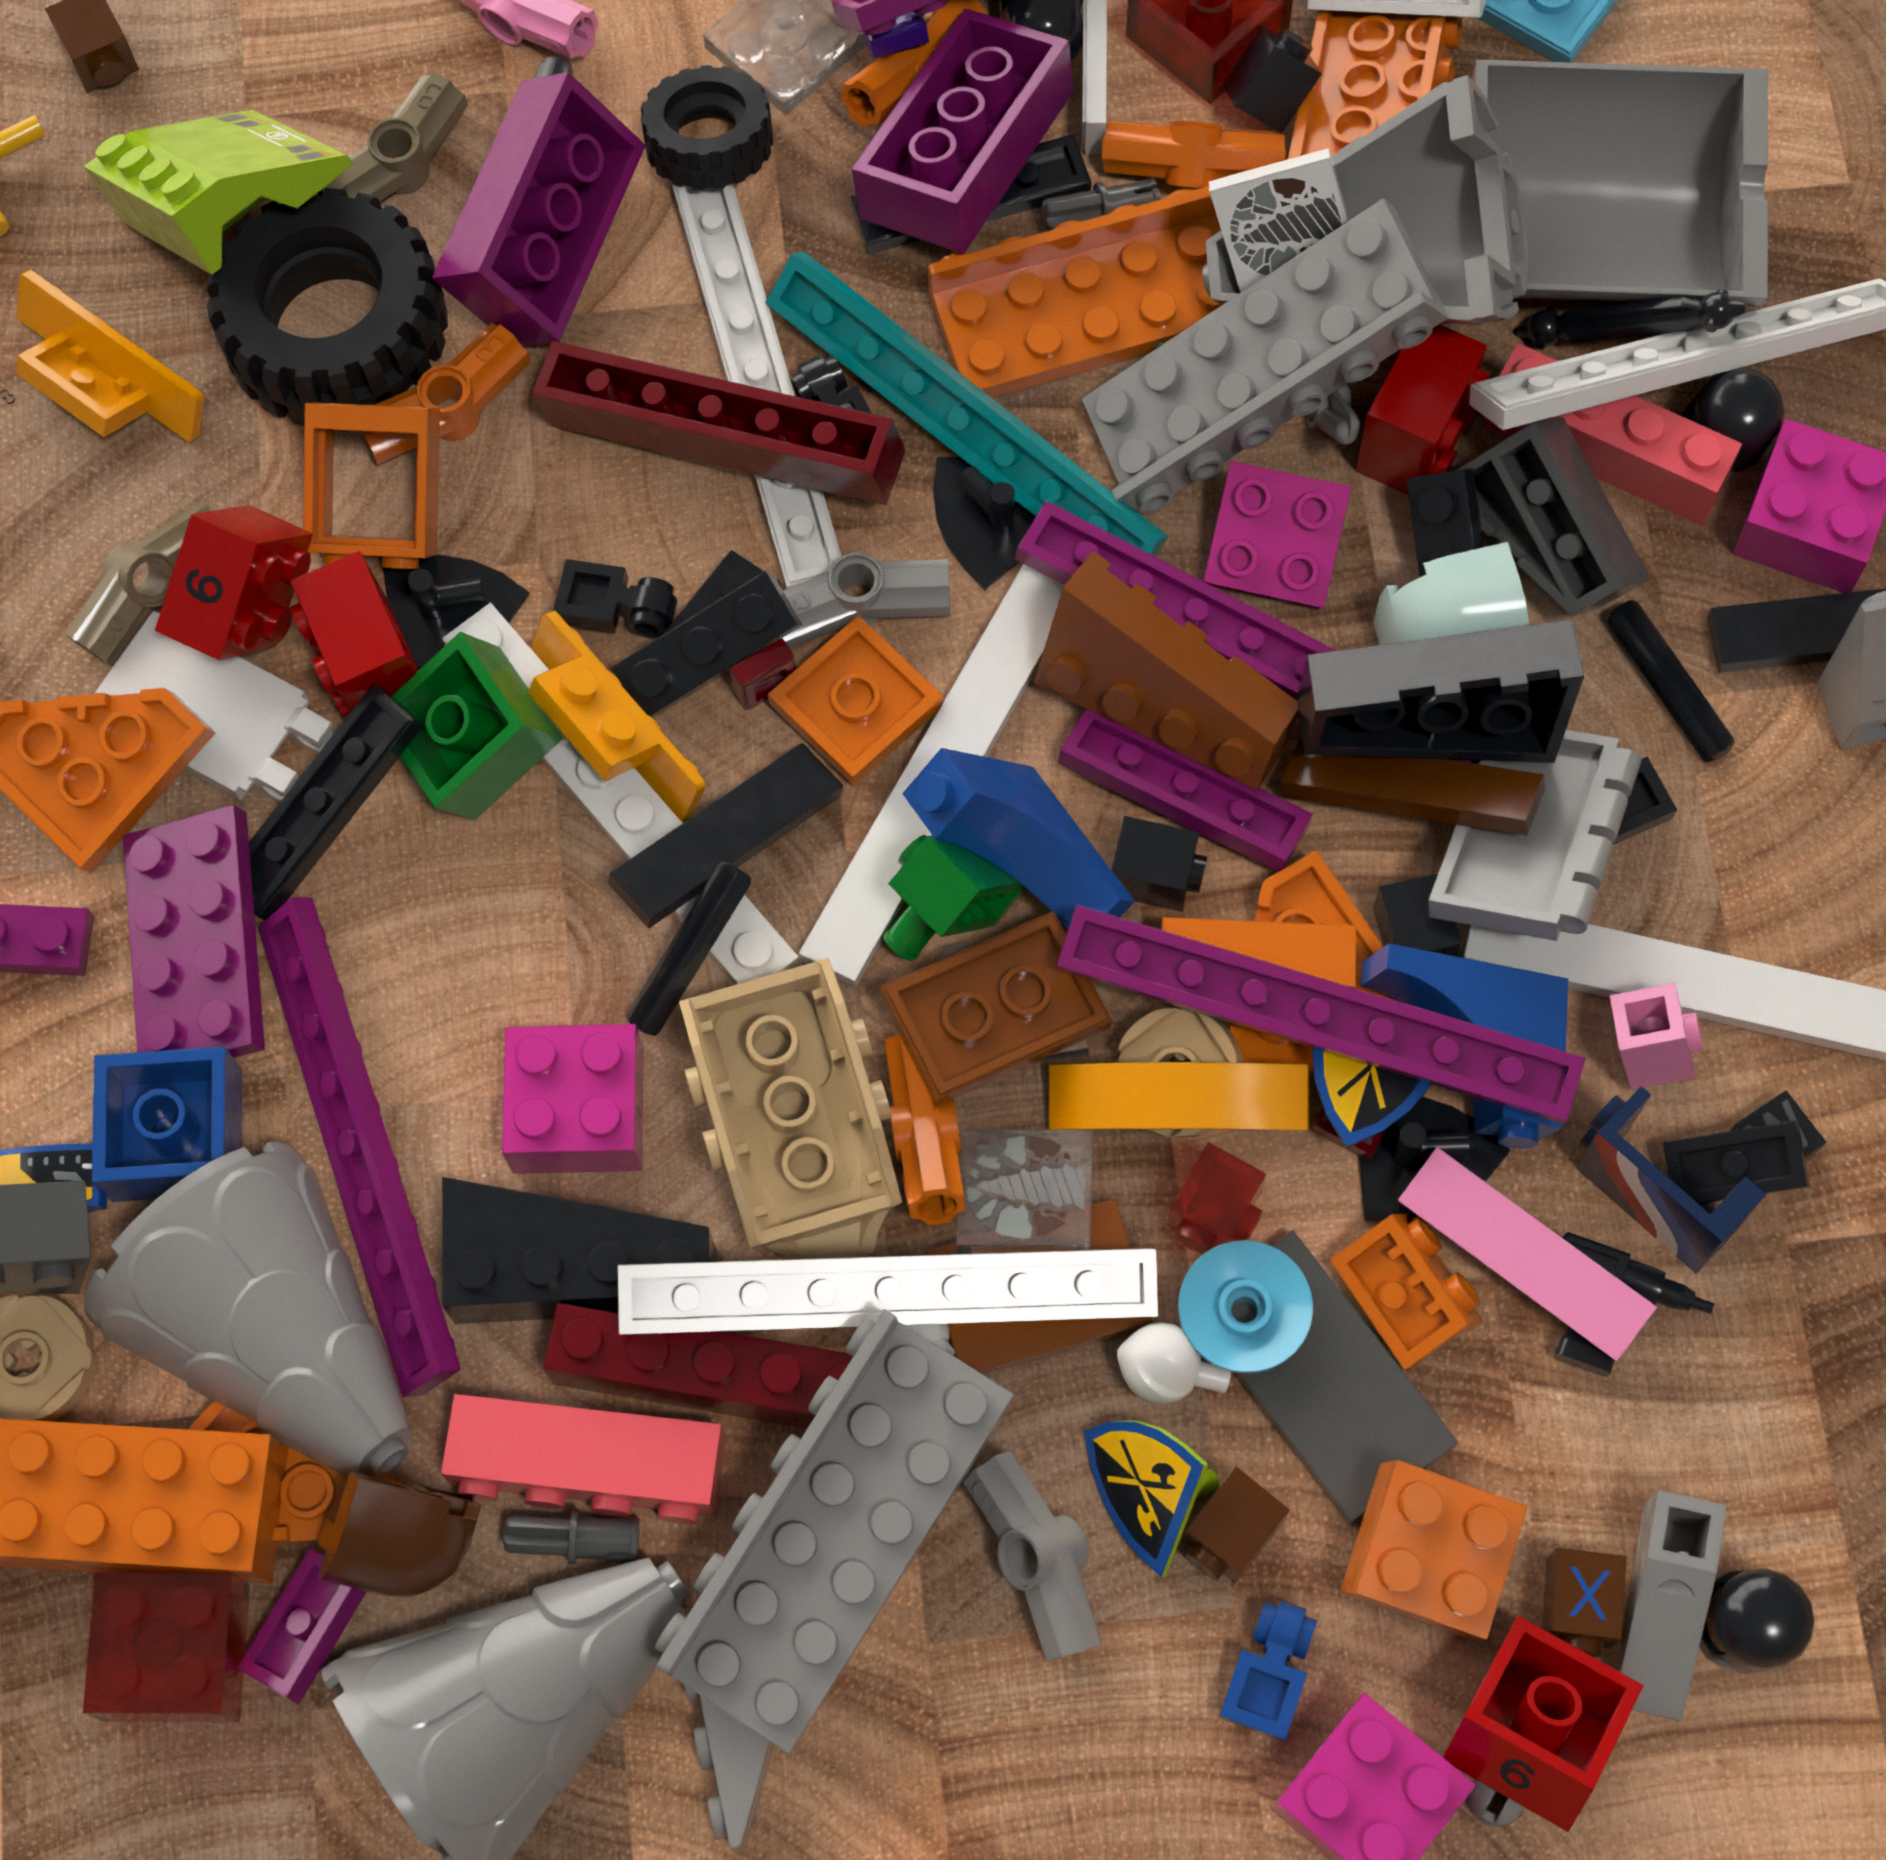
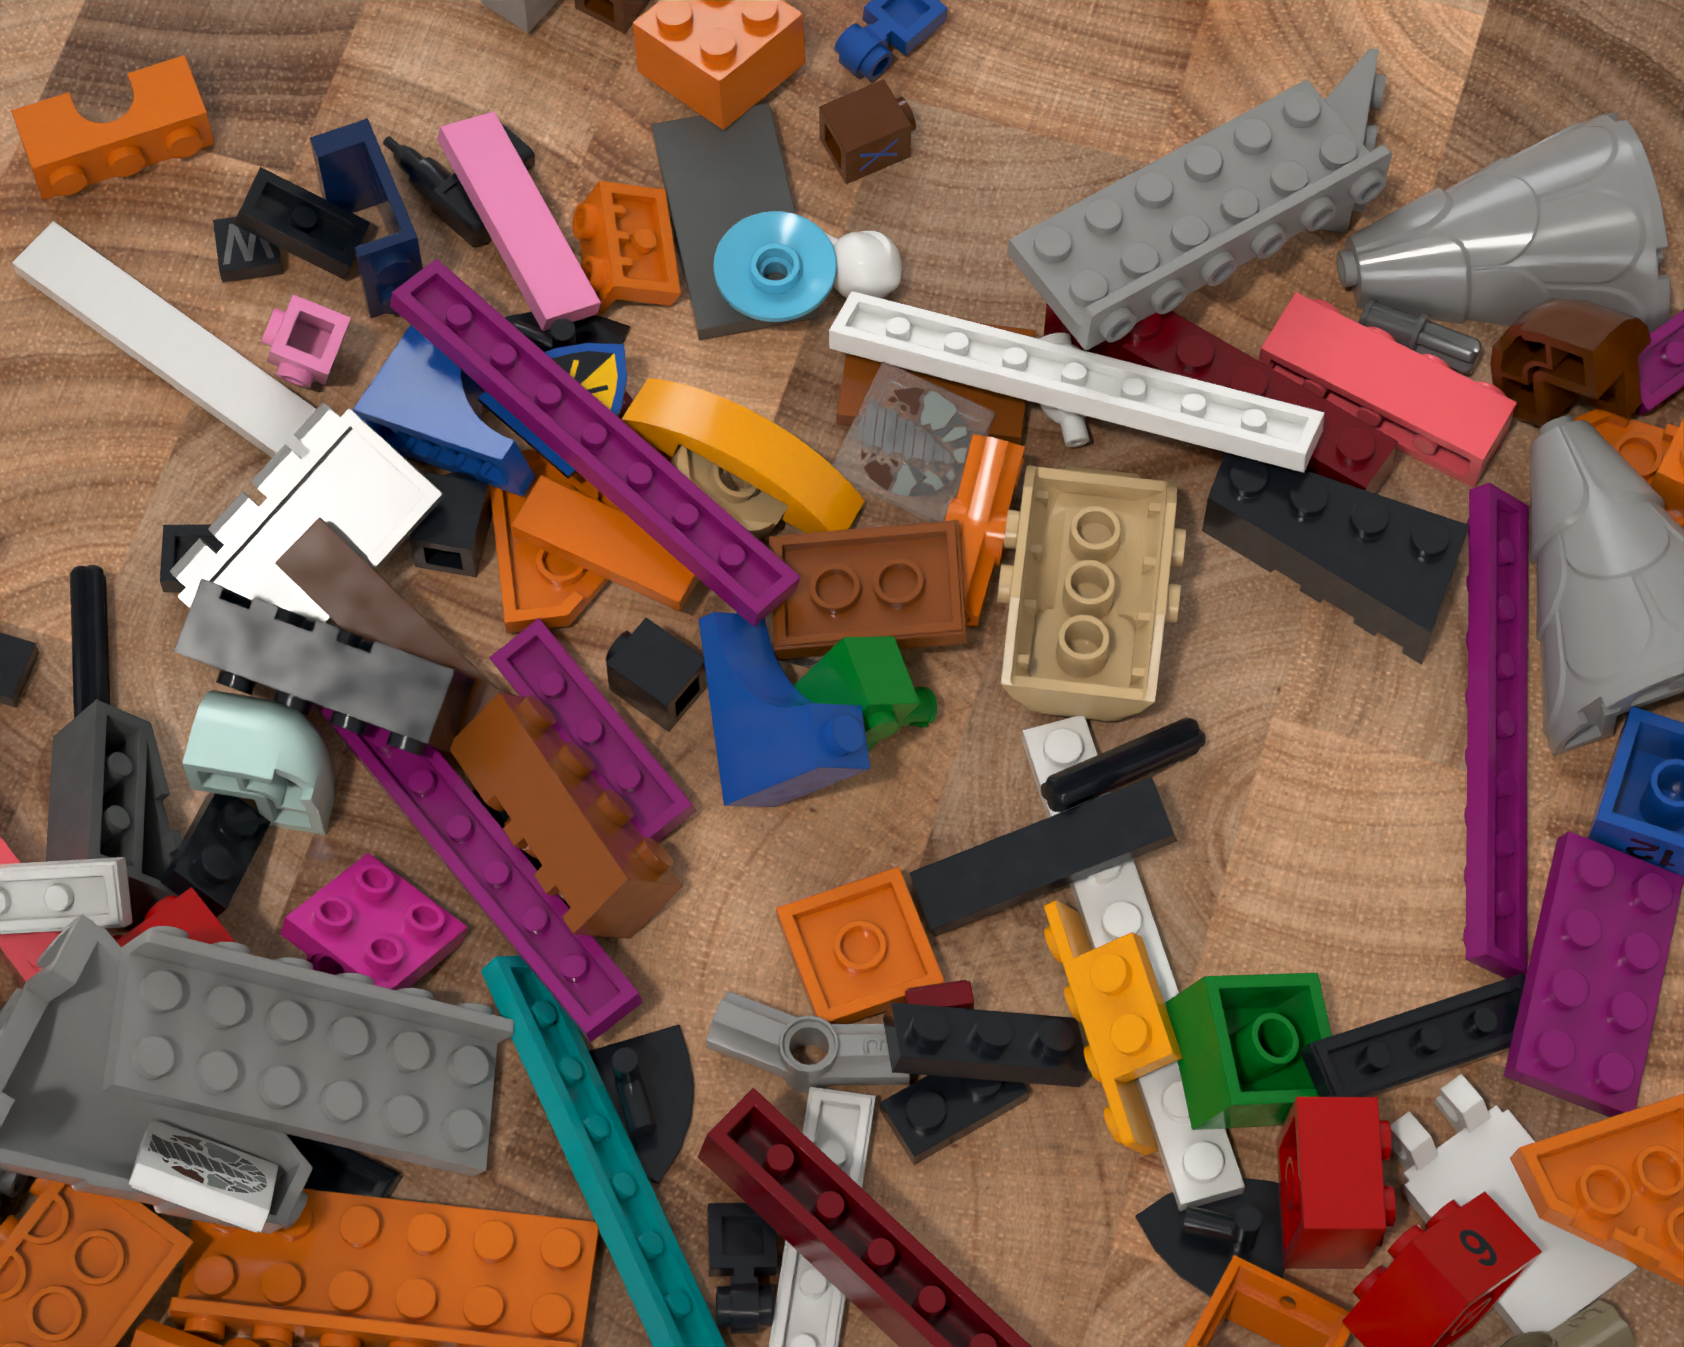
camera: 160 degrees left, 5 degrees down
dark pink brick [502,1024,644,1174] -> none
black plate [553,559,678,638] -> none
white tile [799,564,1065,988] -> none
light grey piece [963,1451,1102,1662] -> none
shield [1084,1421,1219,1578] -> none
clear red brick [1167,1142,1266,1255] -> none

